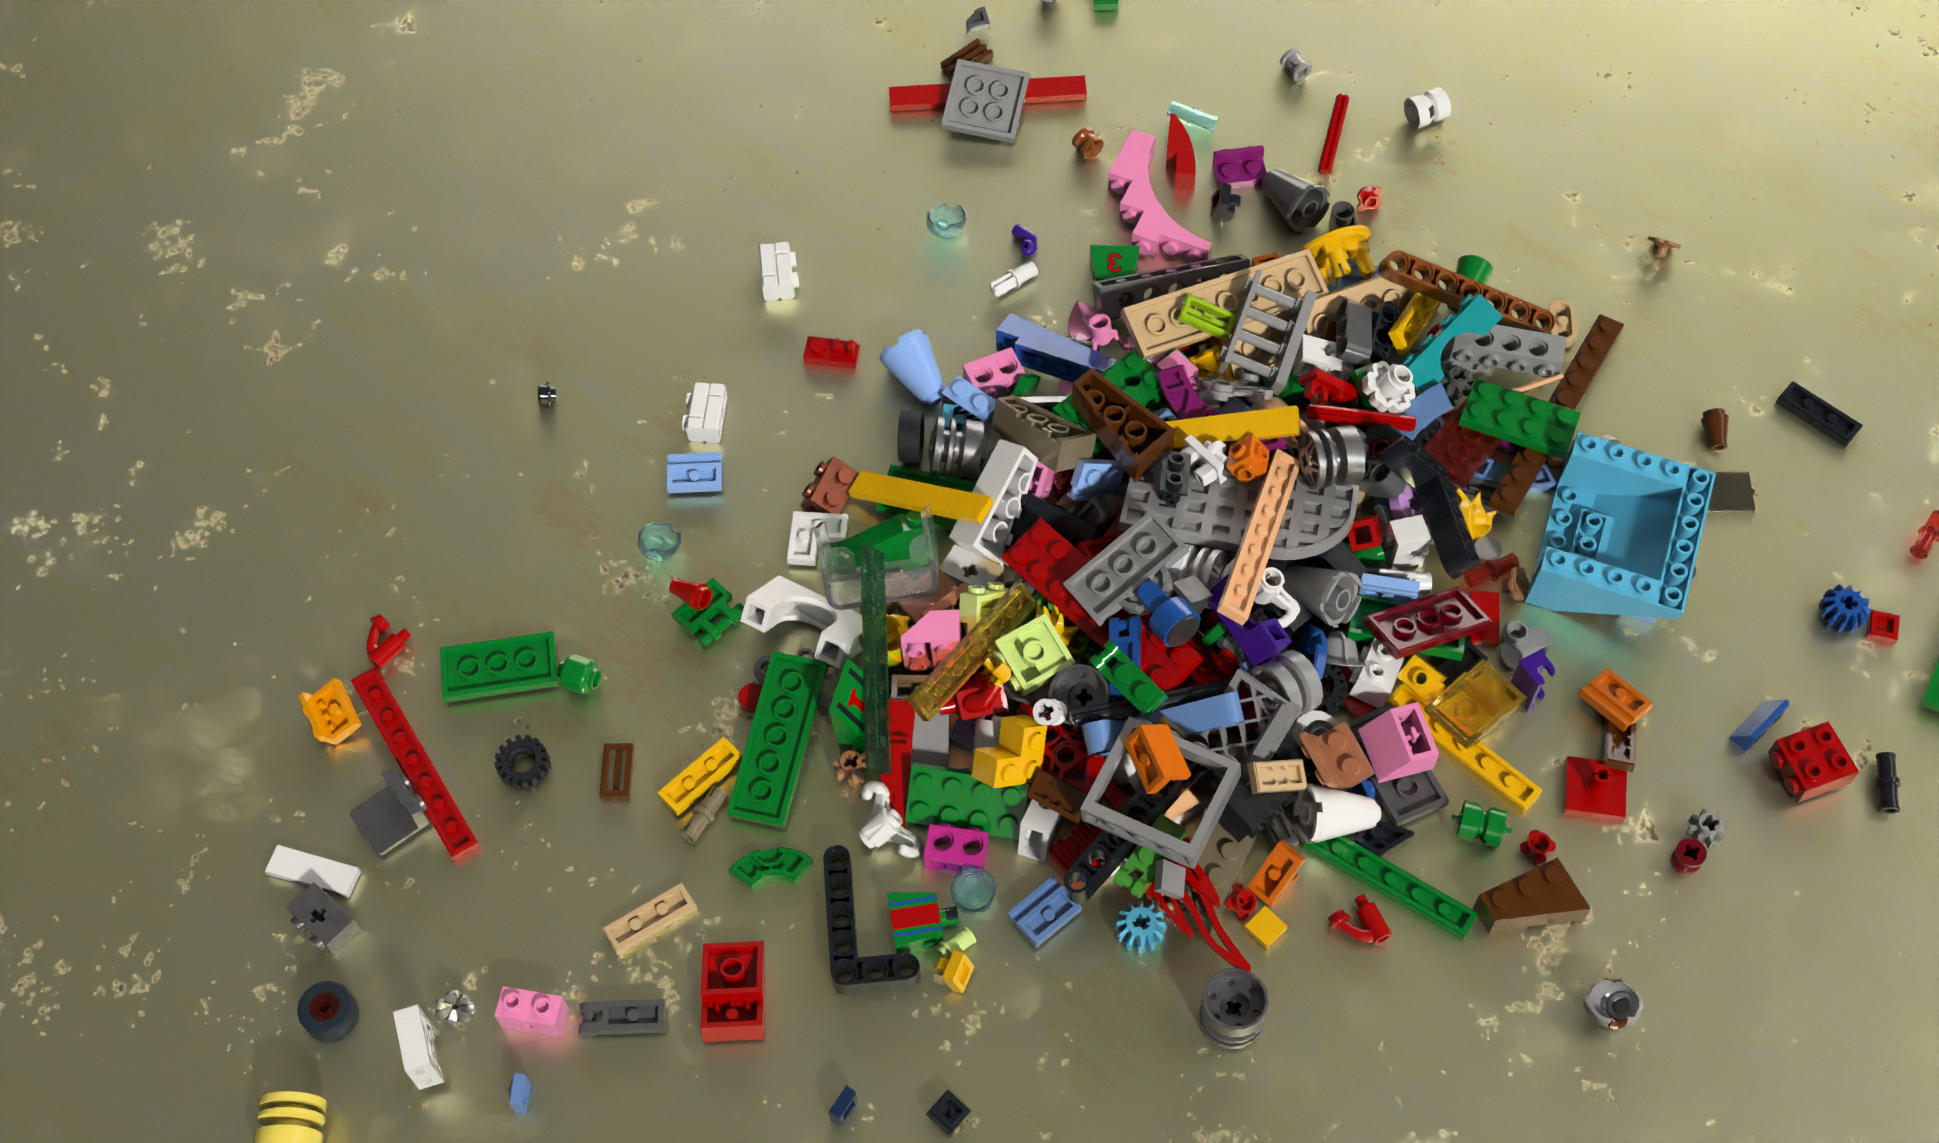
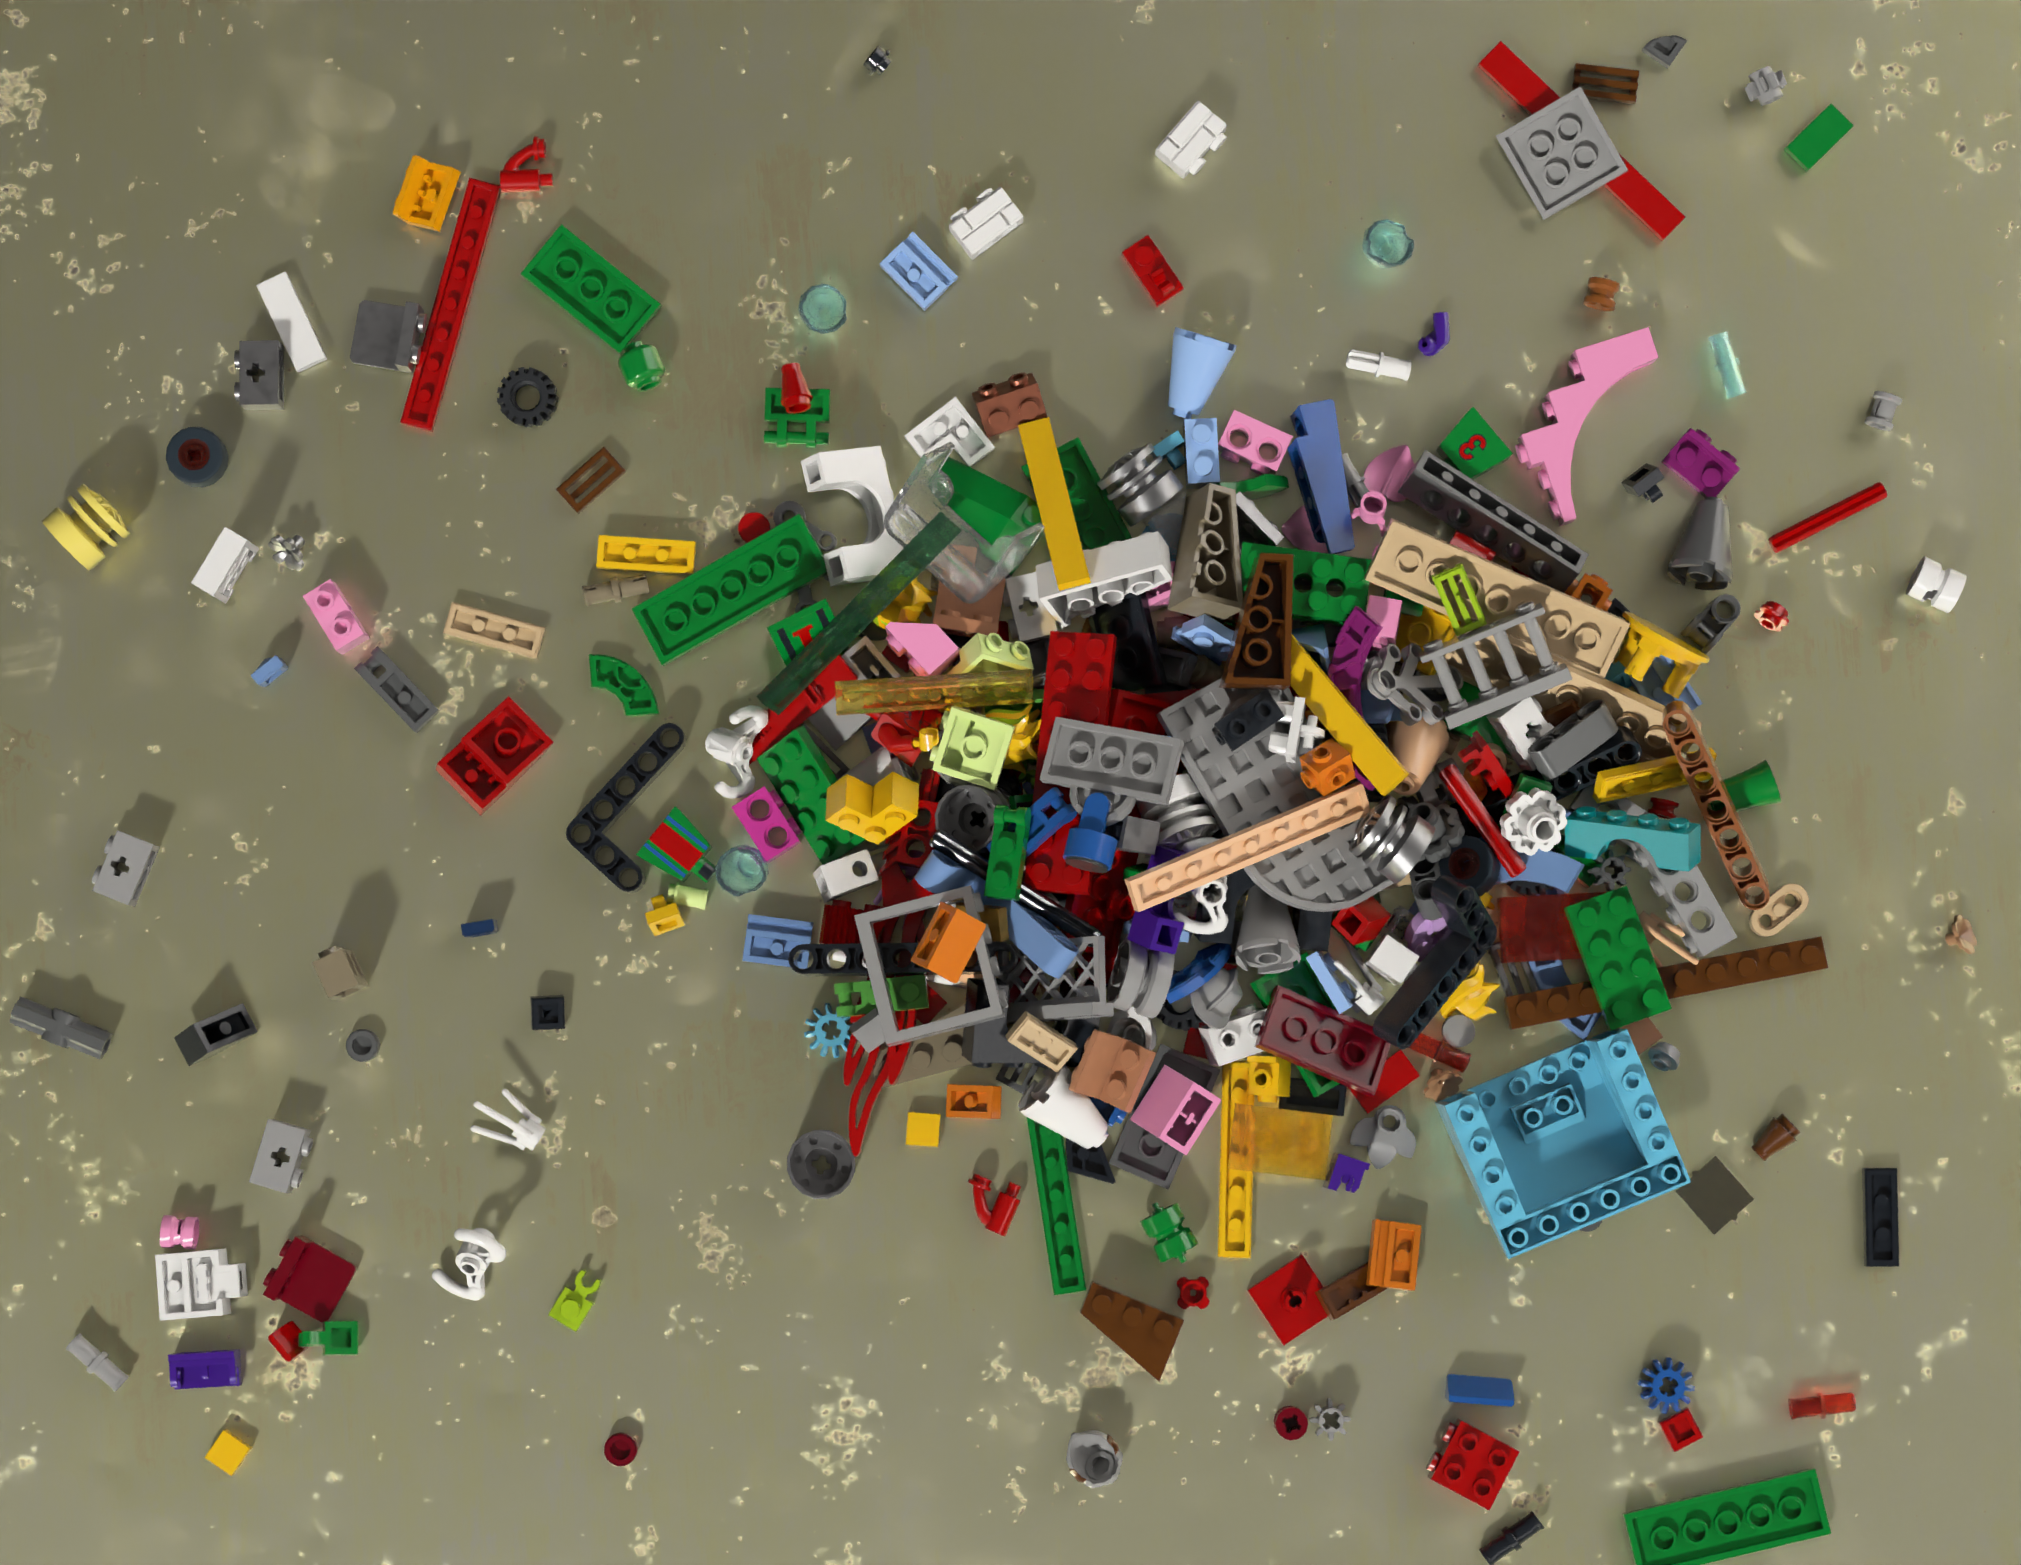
camera: 45 degrees right, 25 degrees up
nougat gear [833,747,870,786] -> none
black tyre [897,410,924,463] -> none
reddish brown plate [1026,769,1088,823] -> none
white bush [1033,698,1068,726] -> none
red slope [1166,113,1196,190] -> none
red plate [1225,883,1257,919] -> none

